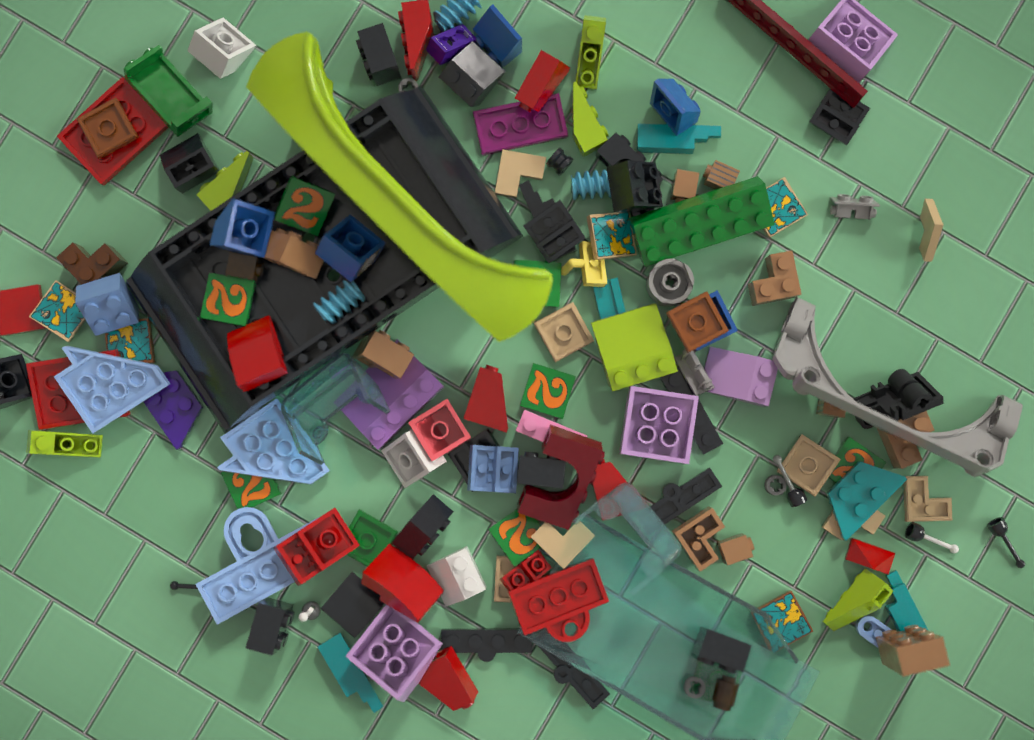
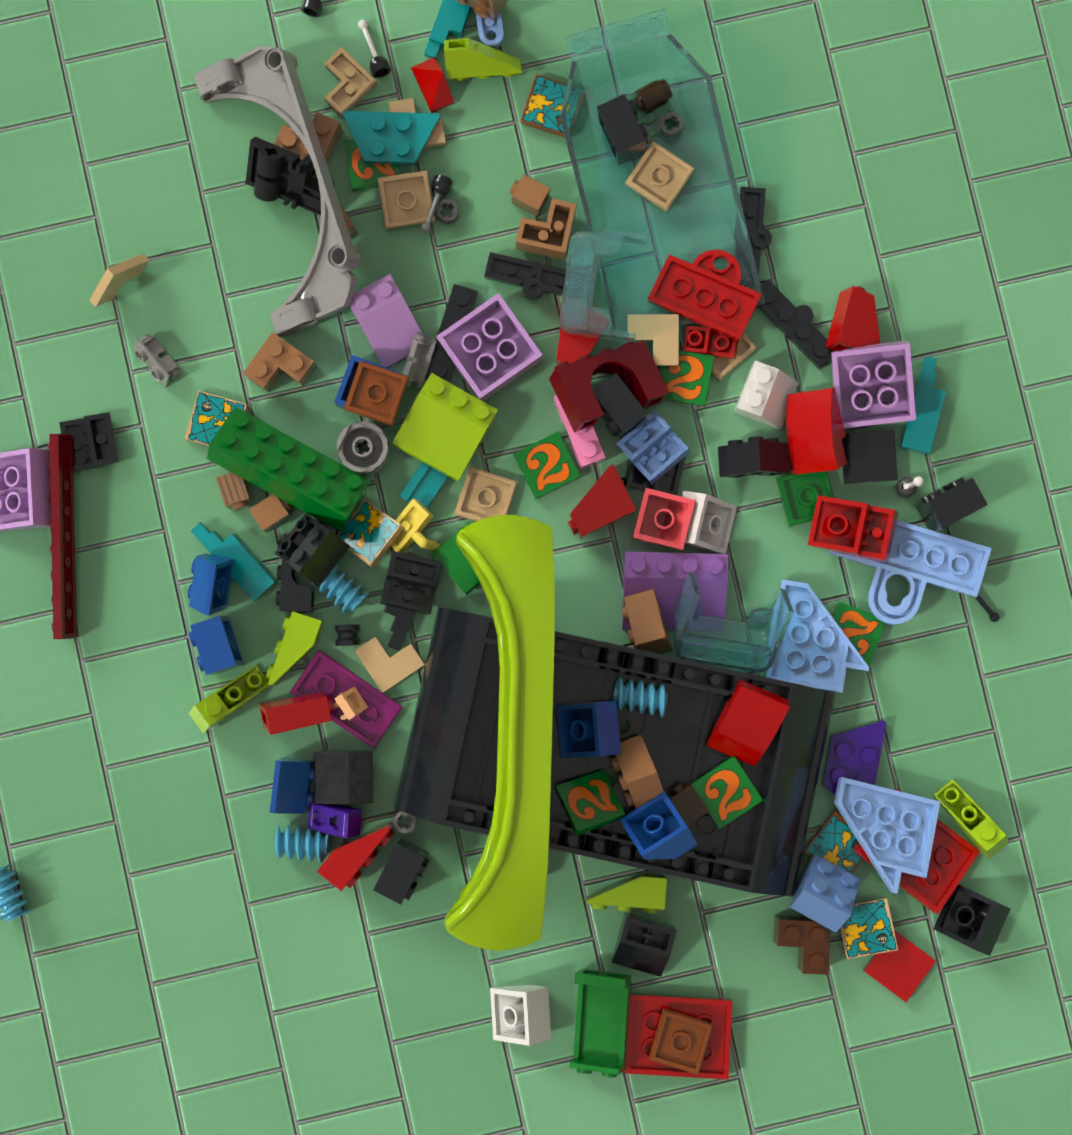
camera: 140 degrees left, 0 degrees up
none -> blue brick [189,616,244,675]
none -> light nougat tile [333,686,369,720]
none -> tan tile [625,141,695,213]

